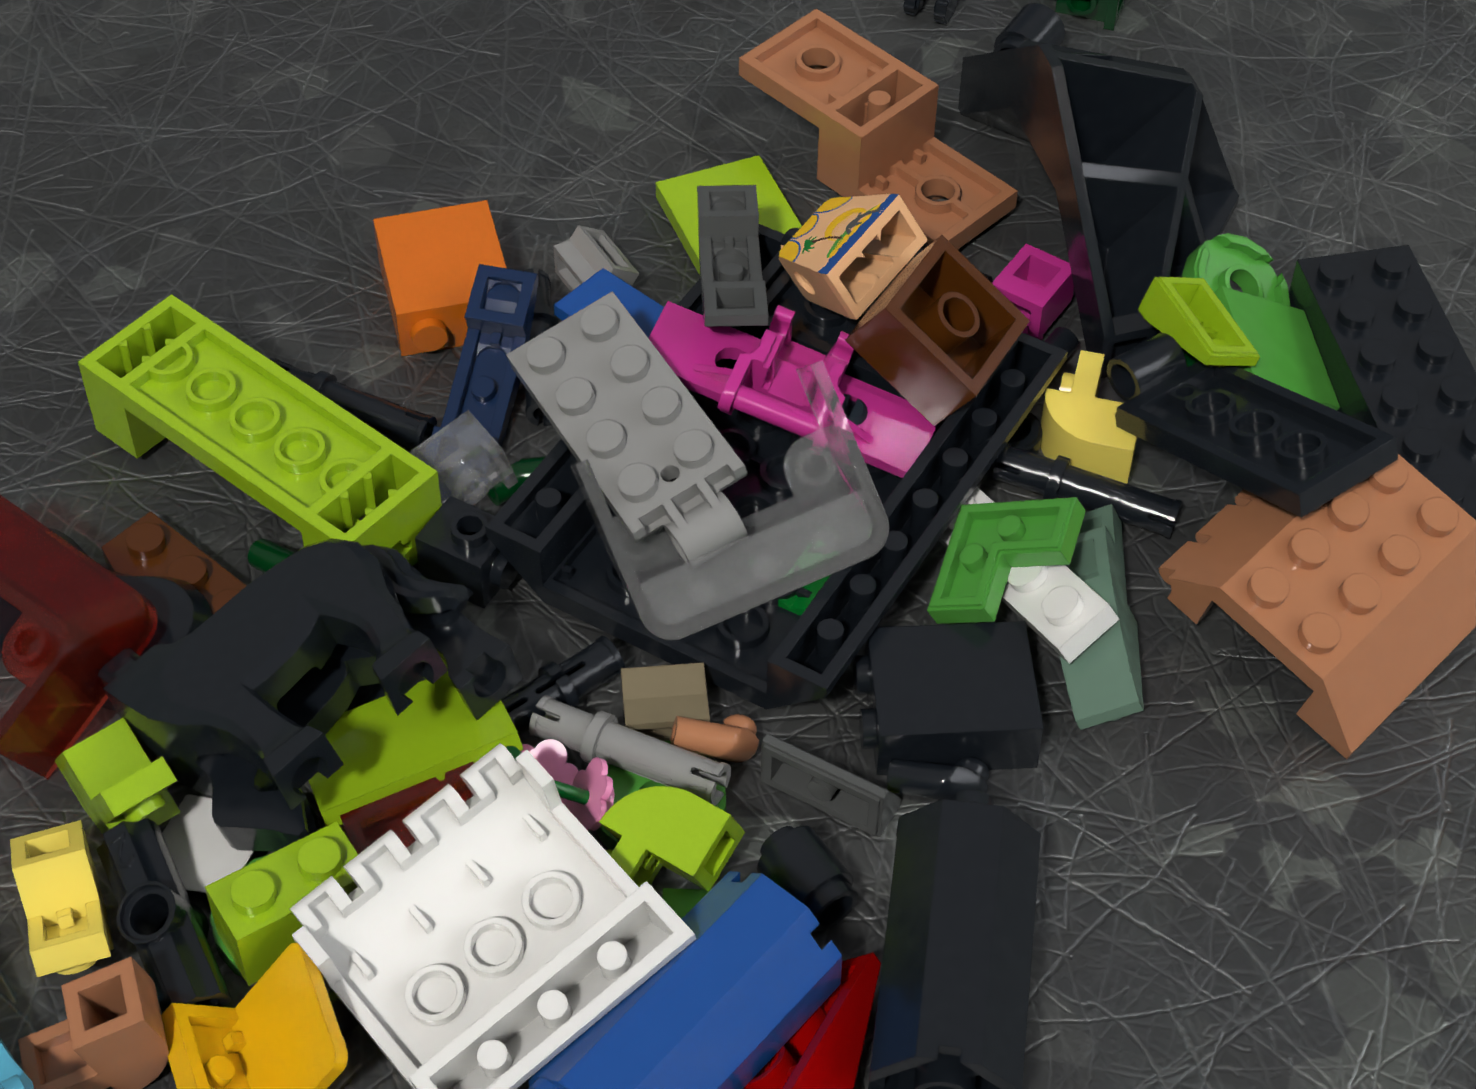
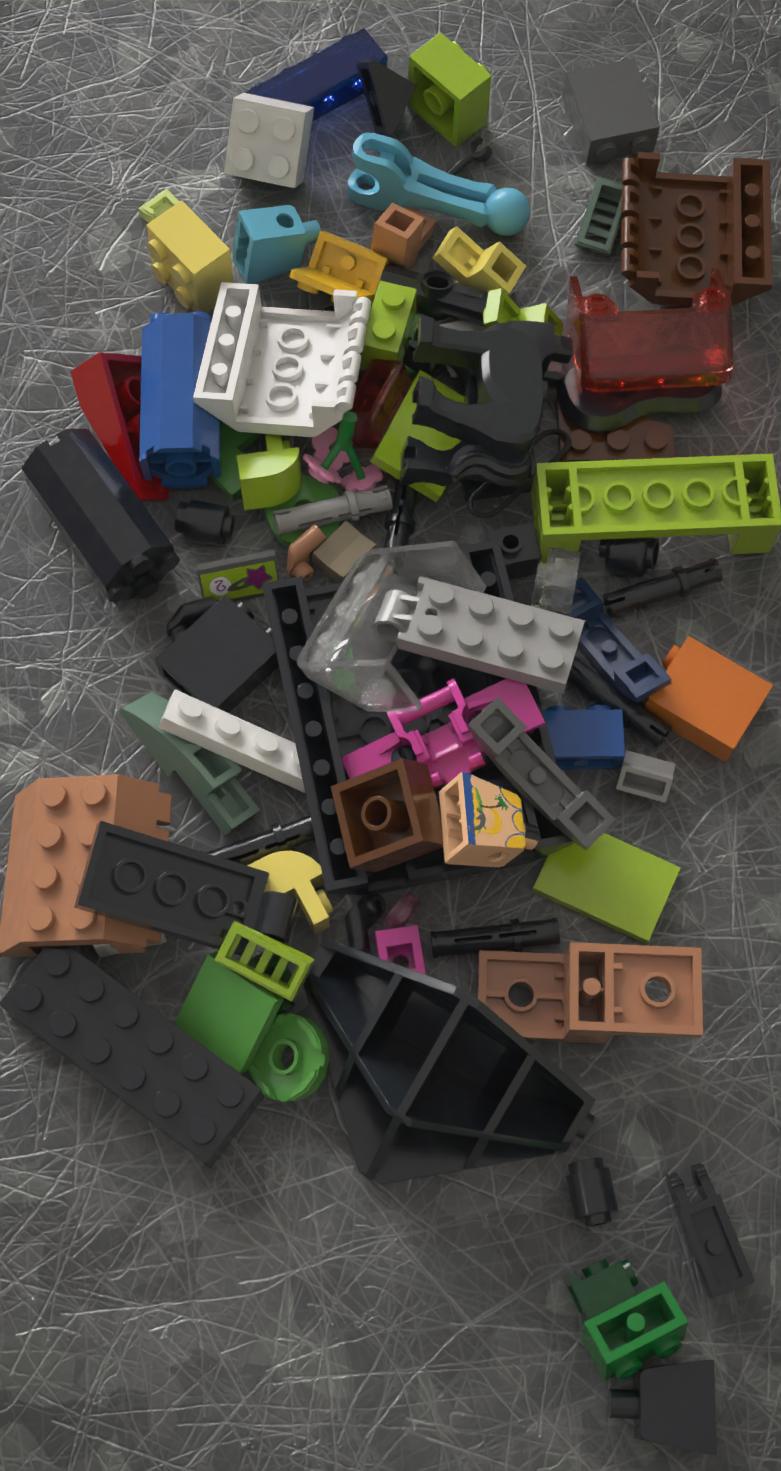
camera: 135 degrees right, 20 degrees up
bright green tile [927,497,1086,624] -> none

